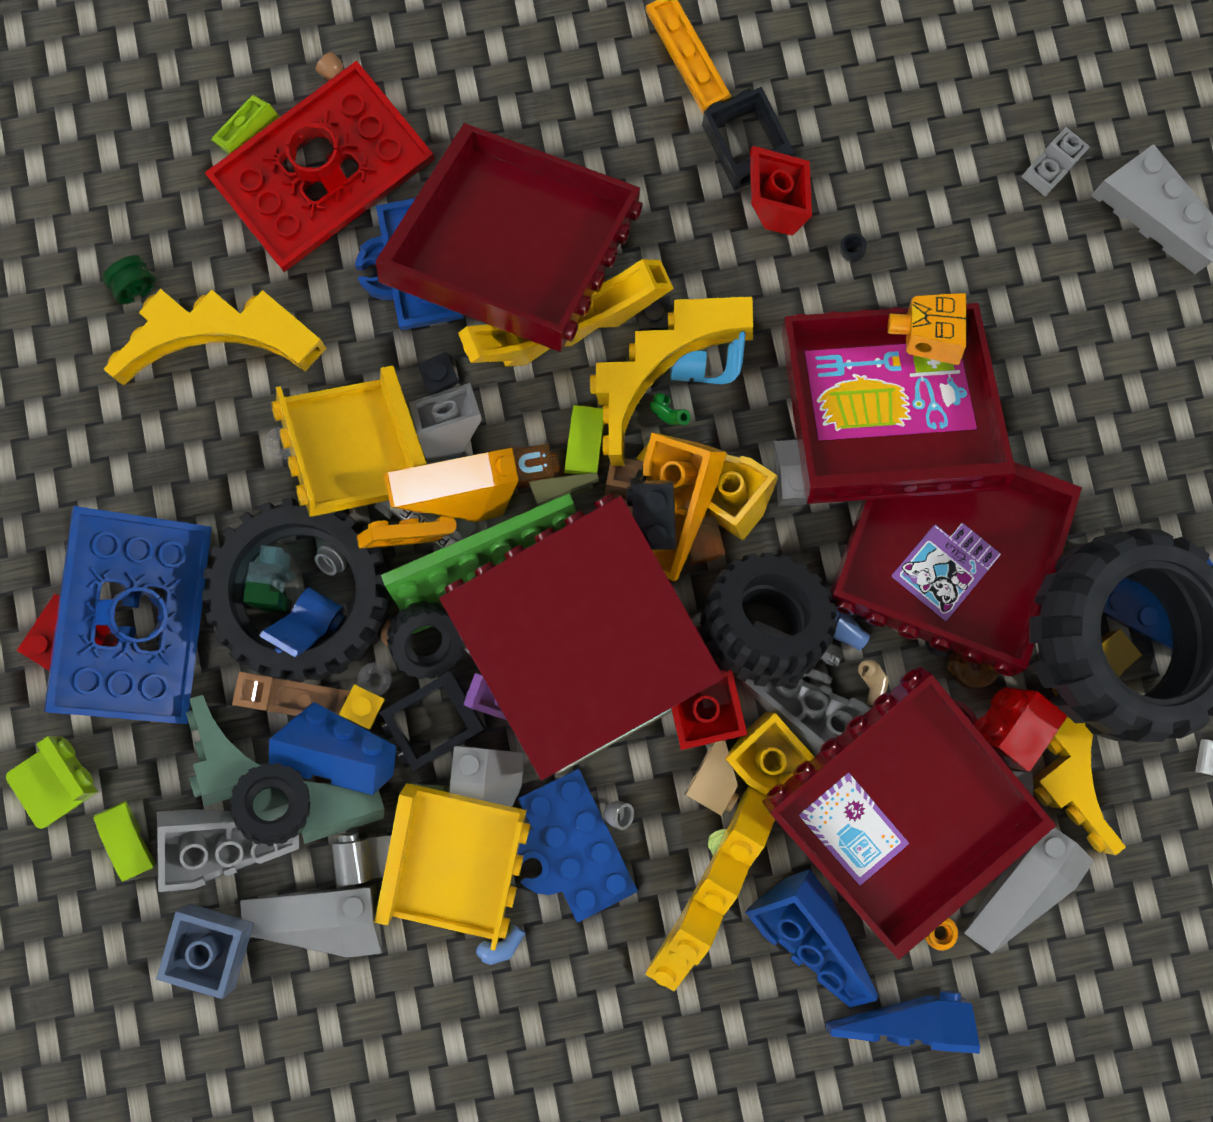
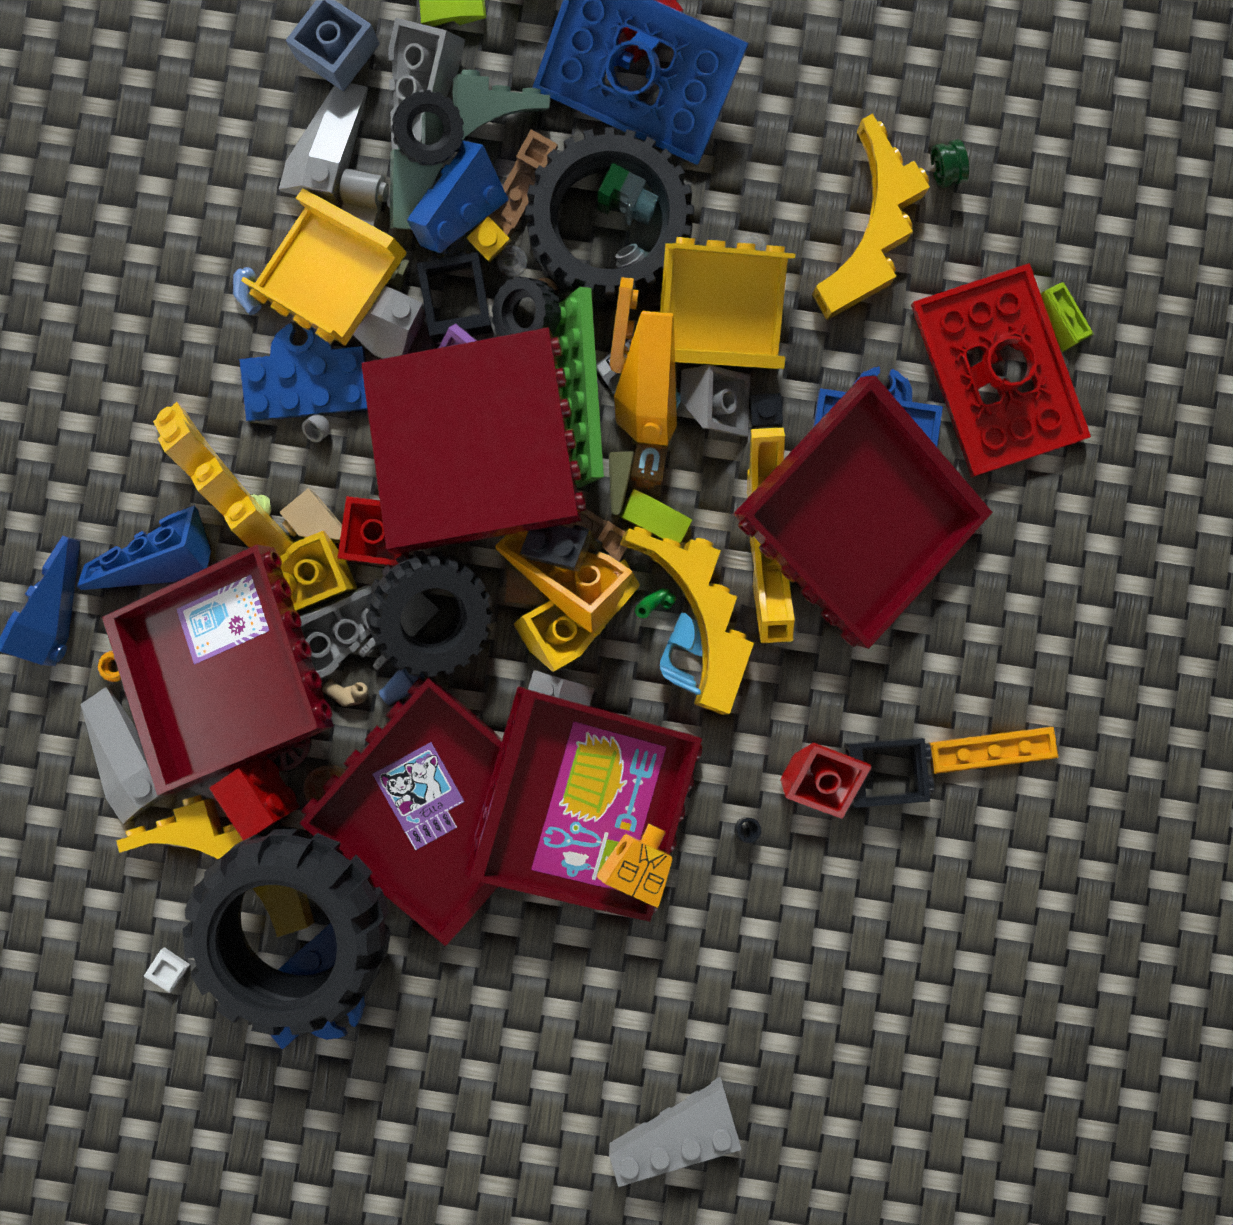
camera: 115 degrees right, 5 degrees up
blue door [260,587,346,657] -> none
medium nougat hinge [315,52,343,81] -> none
light grey slope [1021,127,1090,197] -> none

